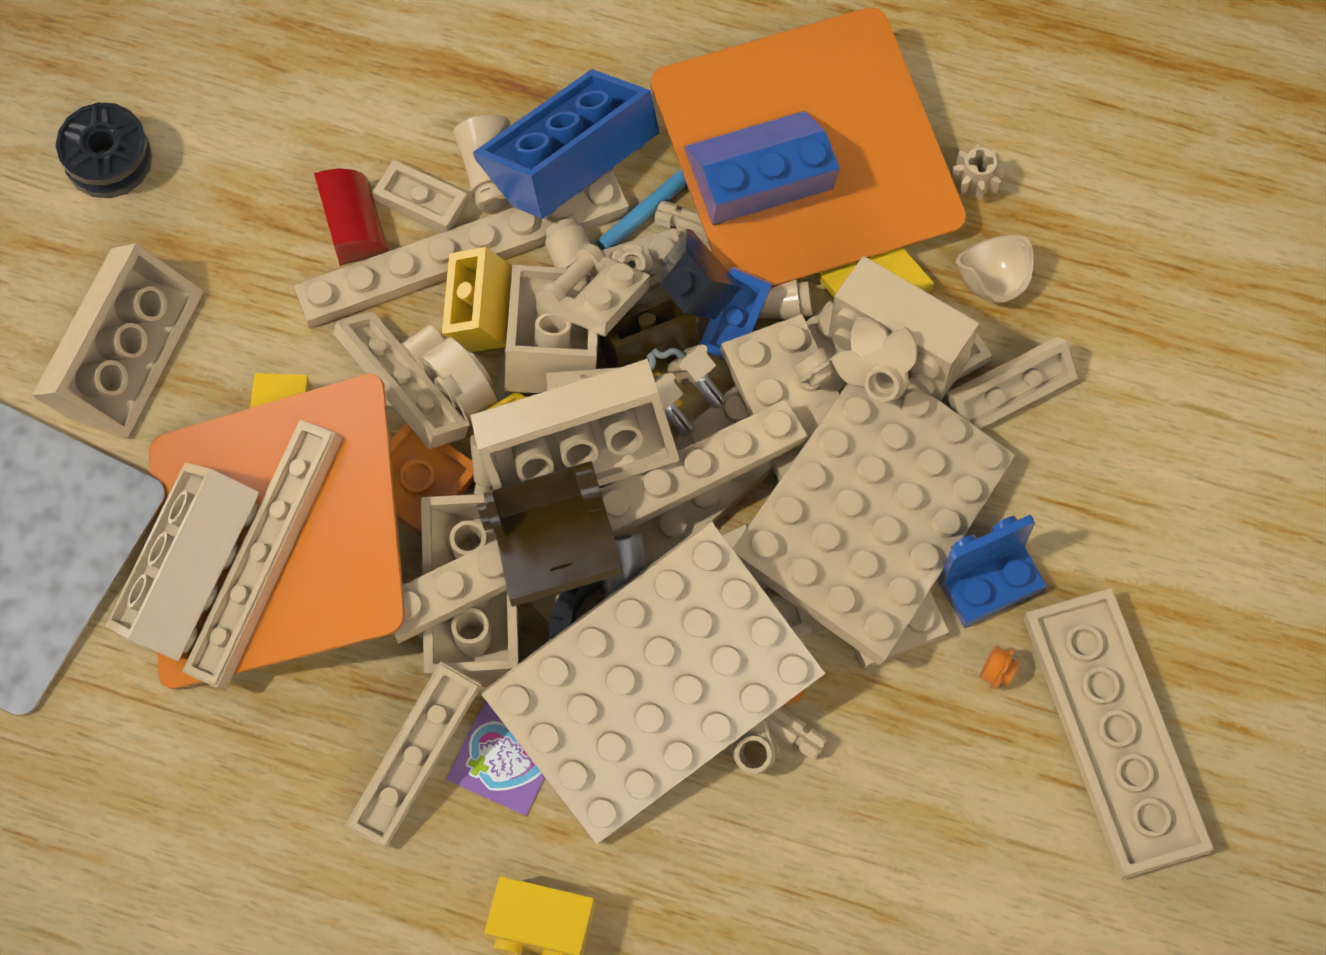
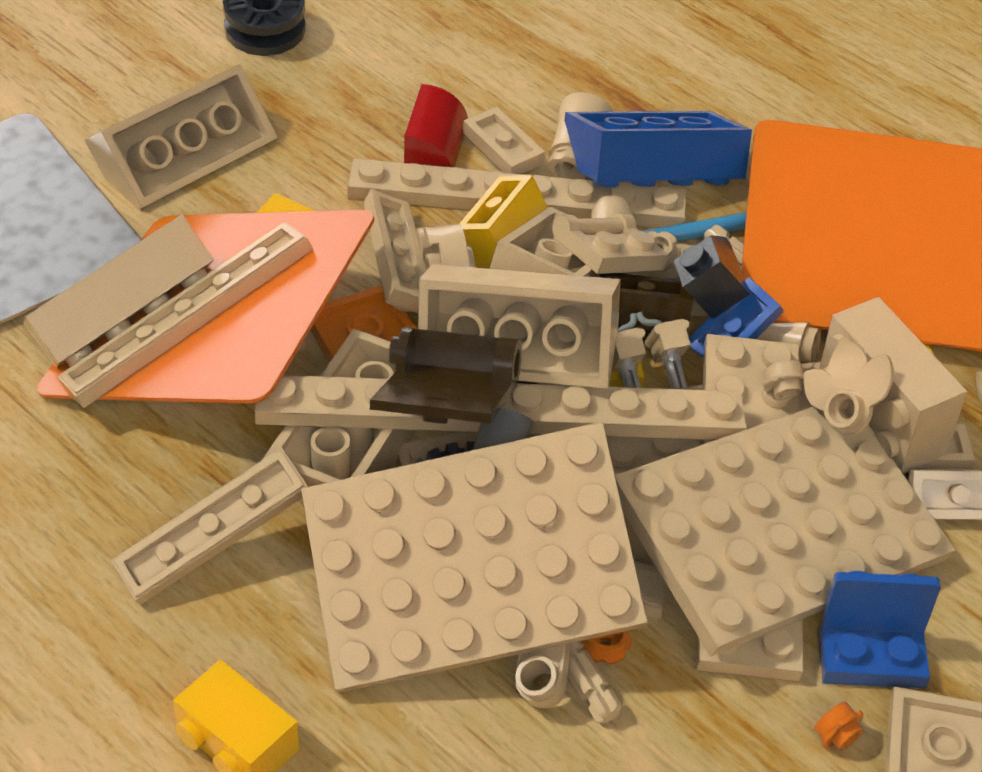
camera: 25 degrees right, 20 degrees down
sticker [446,702,545,816] -> none
blue slope [684,111,840,225] -> none

